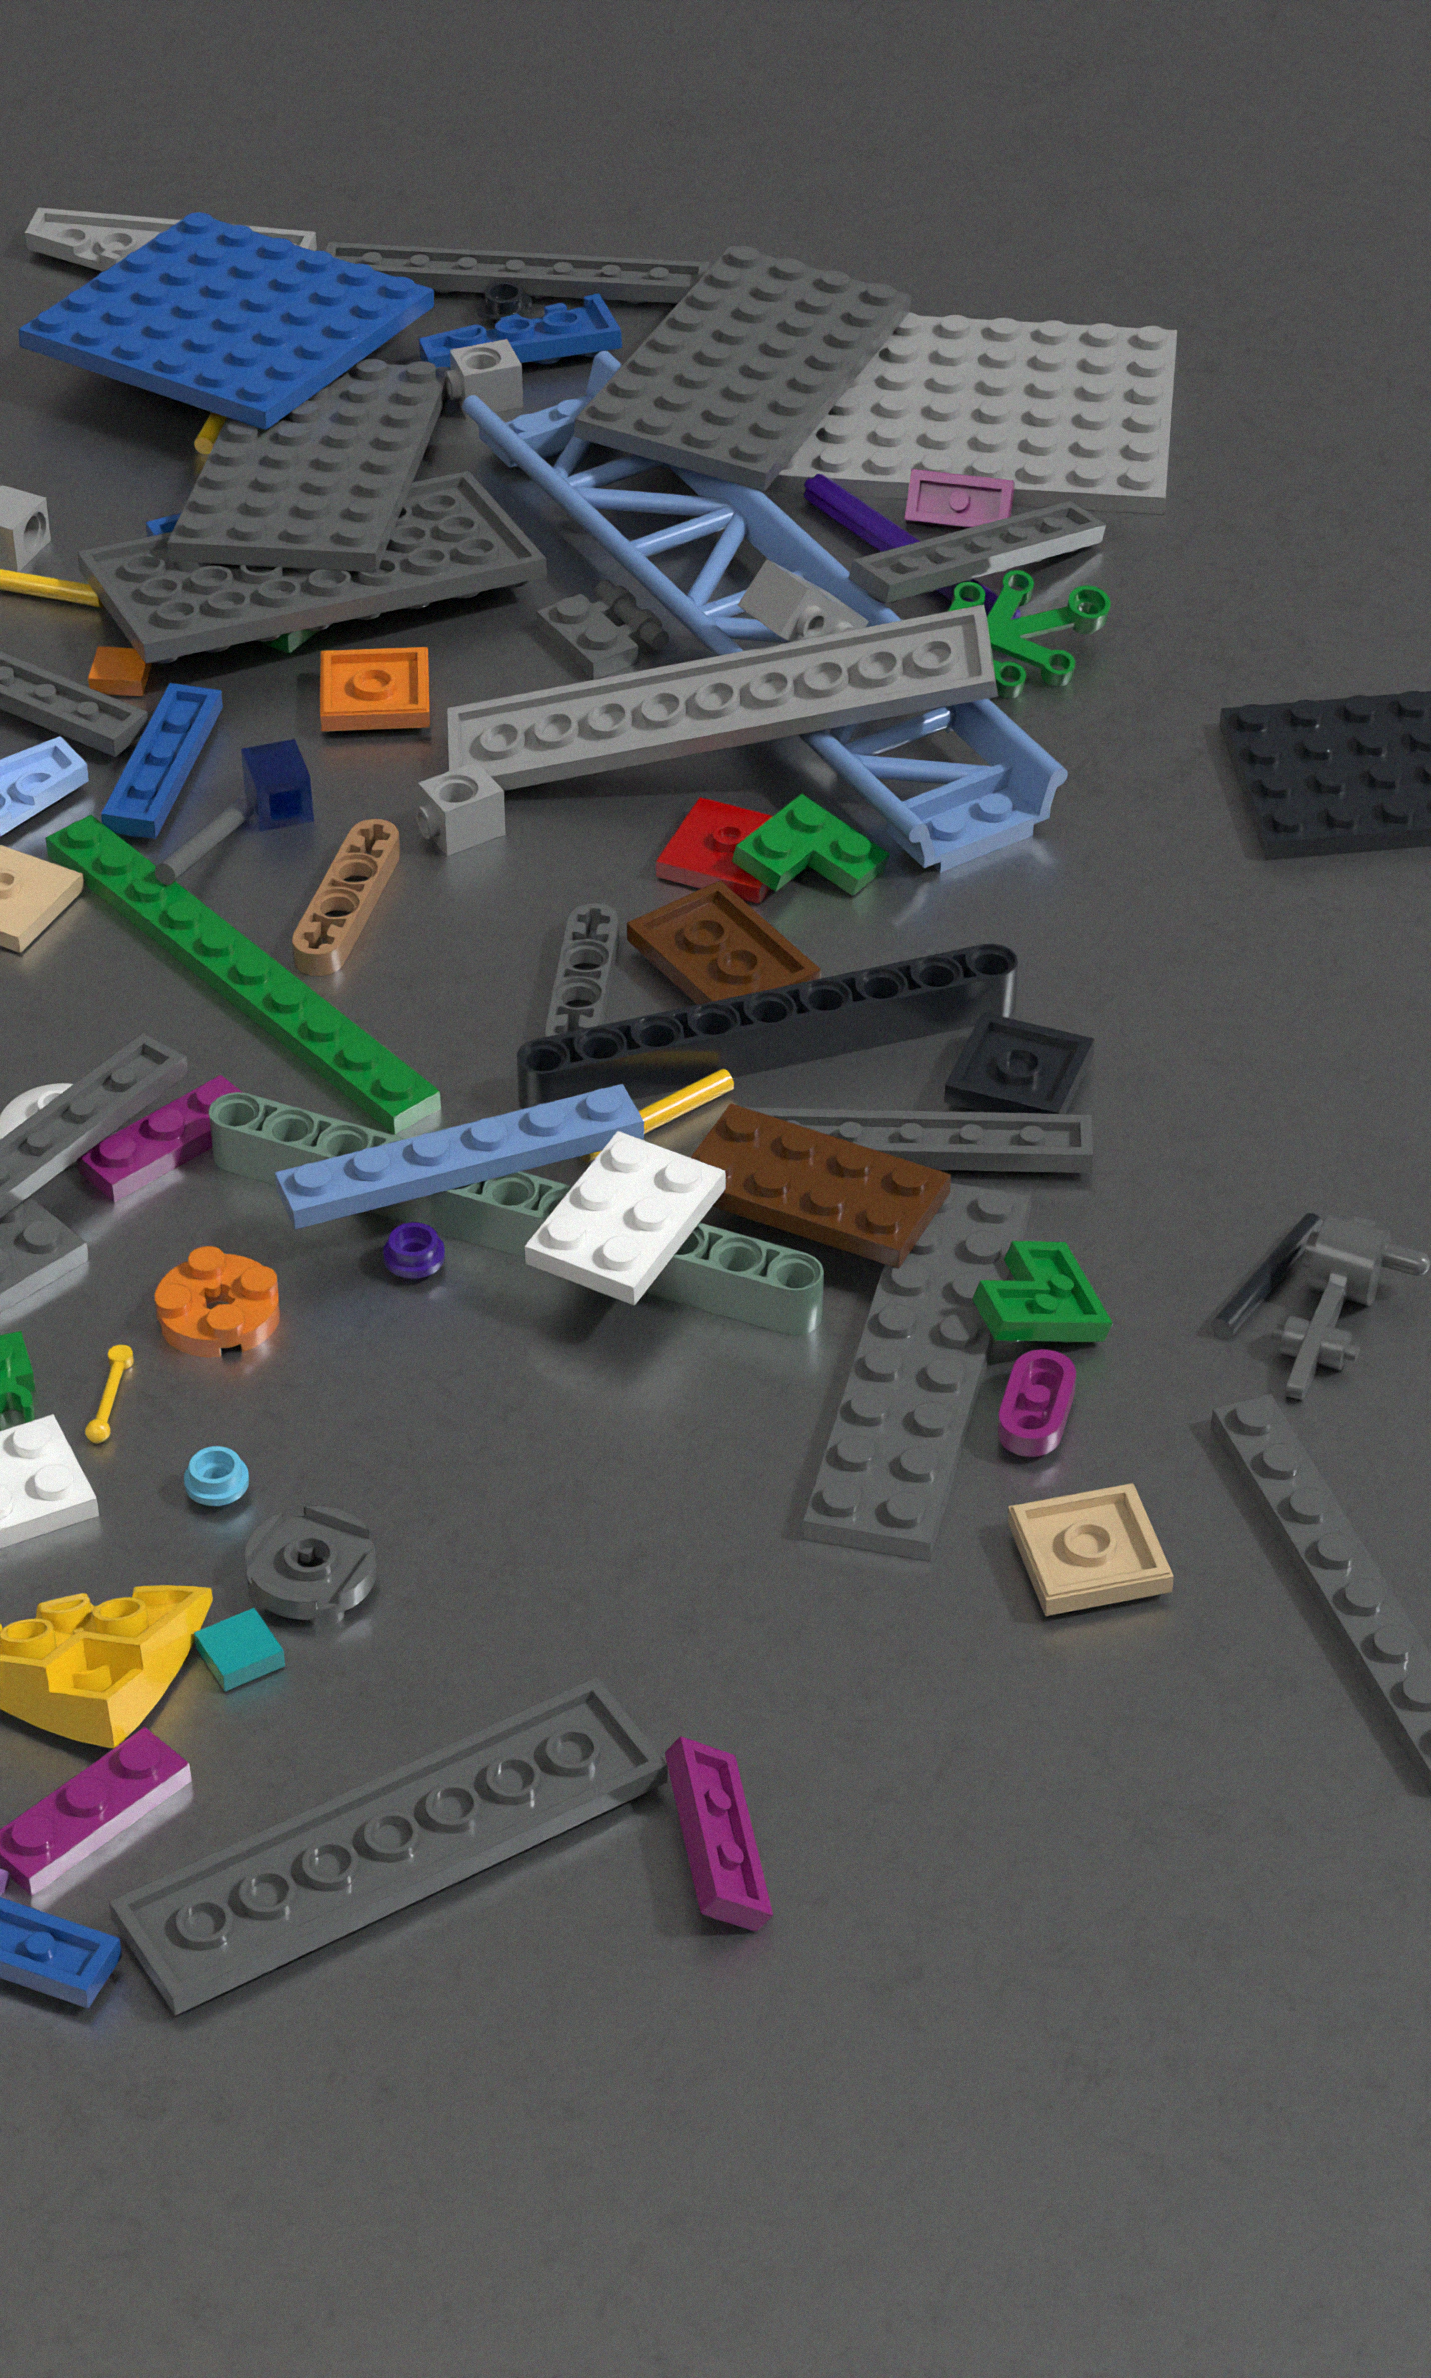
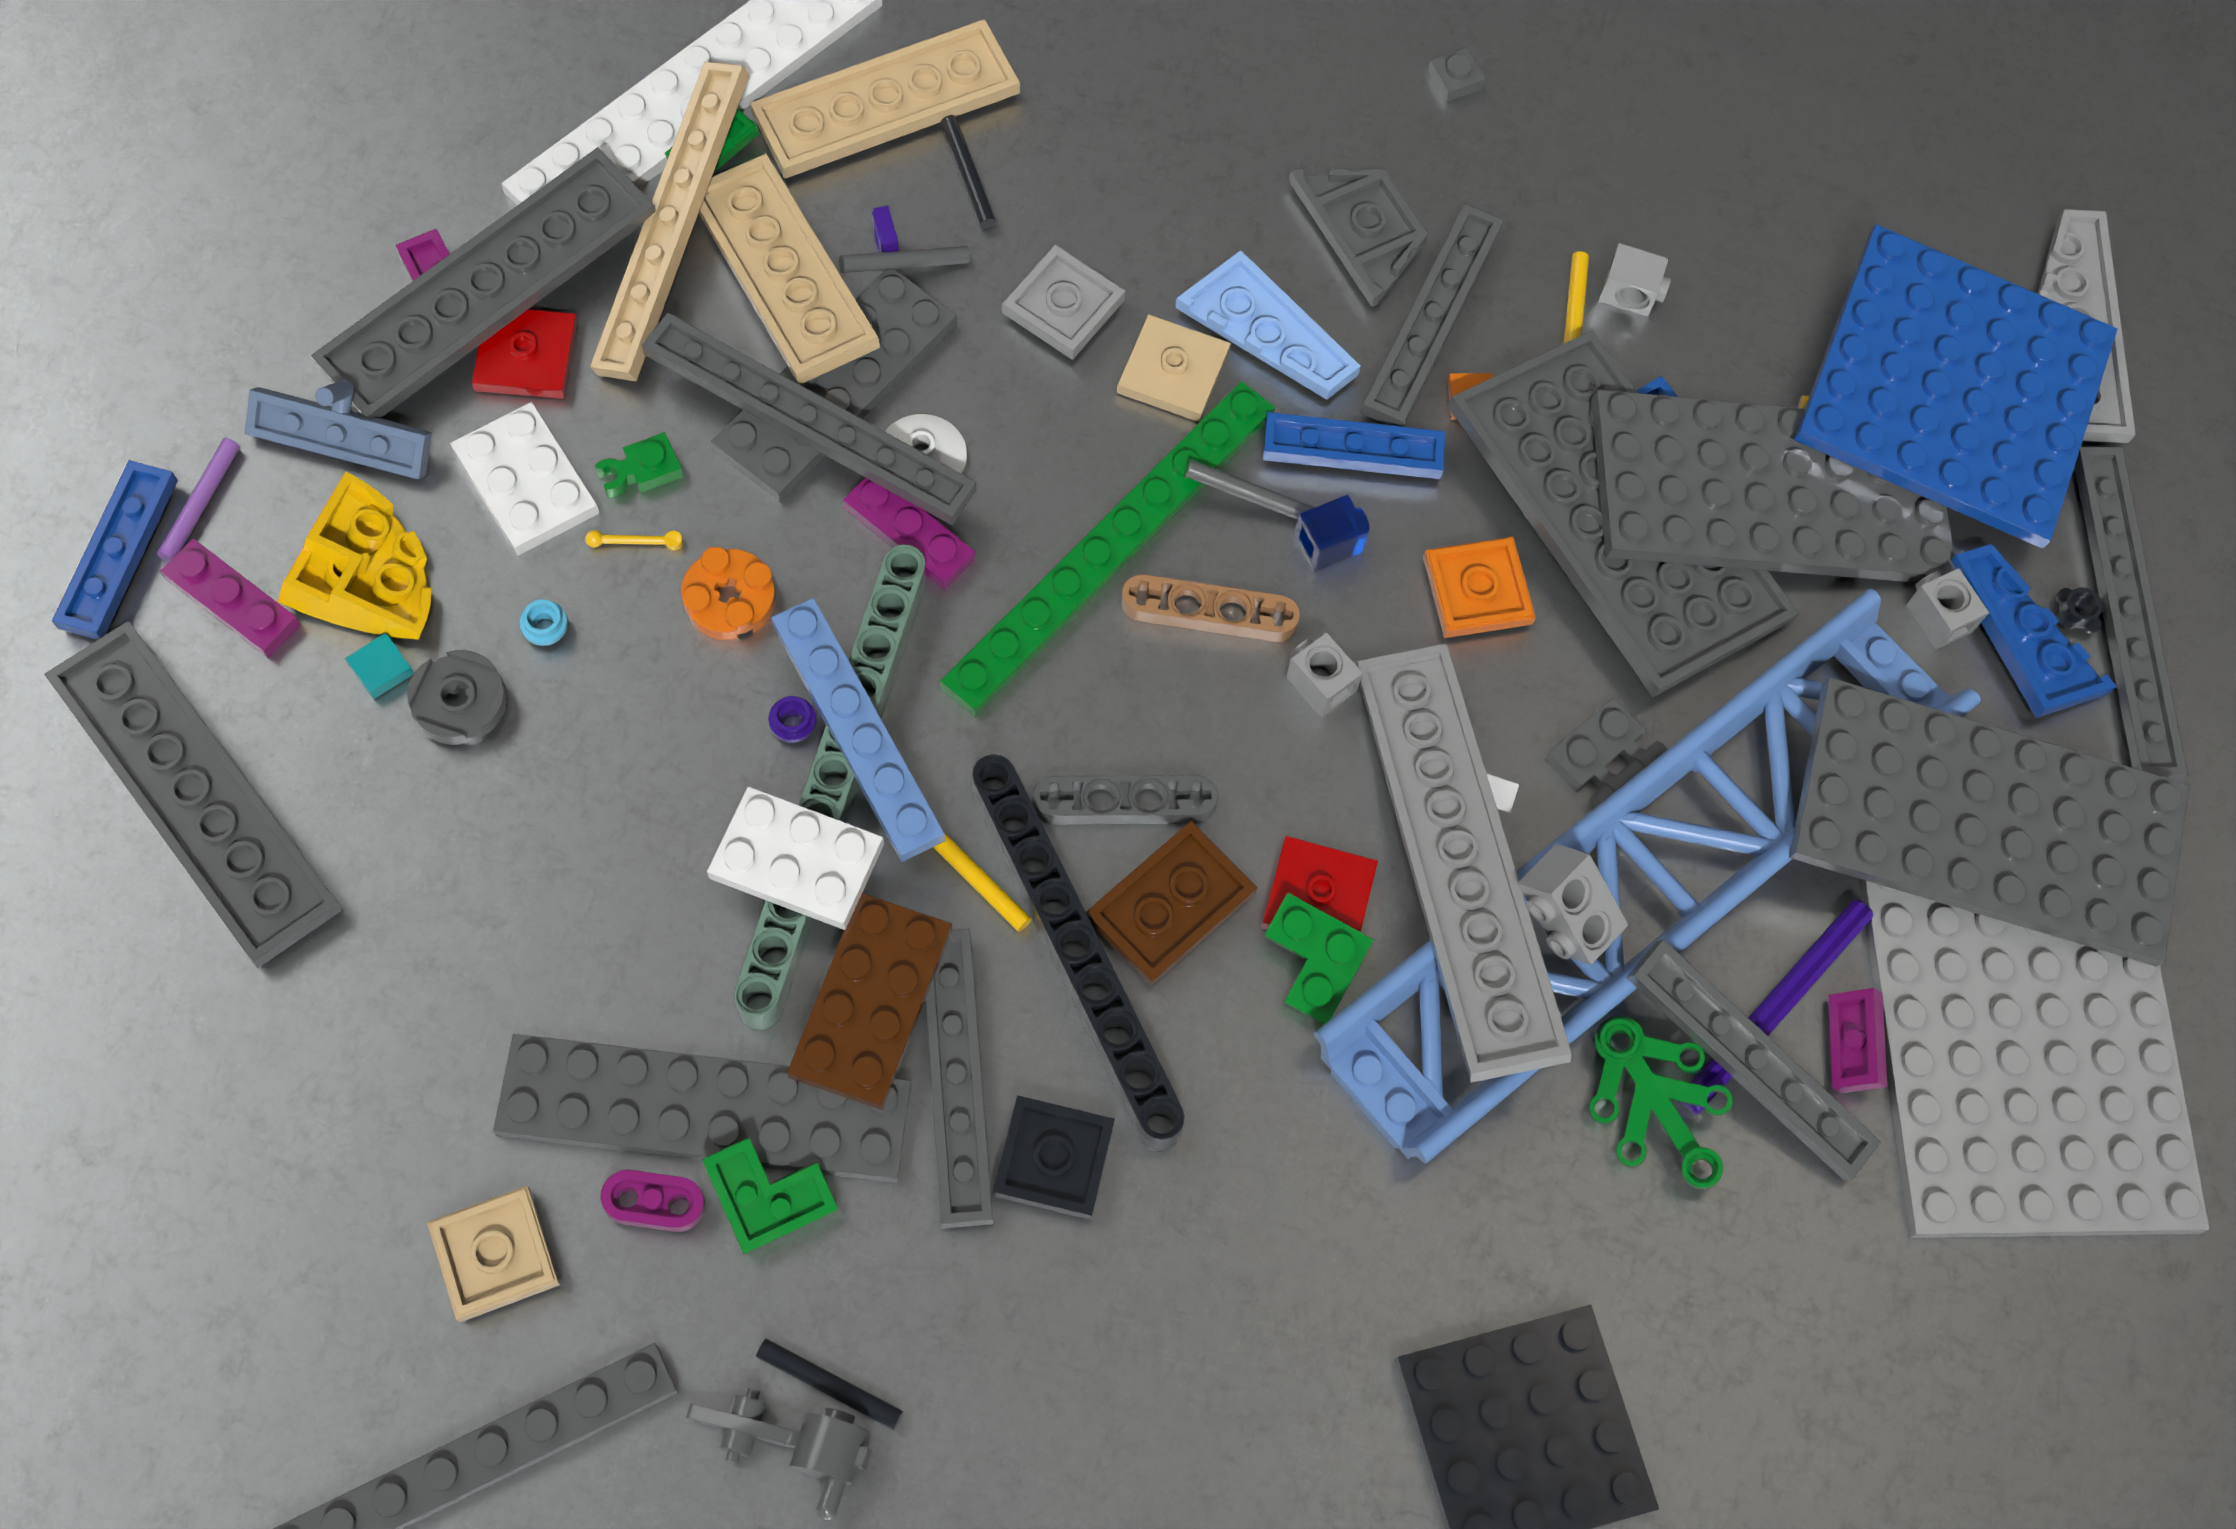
camera: 75 degrees right, 25 degrees up
magenta plate [665,1736,773,1932] -> none

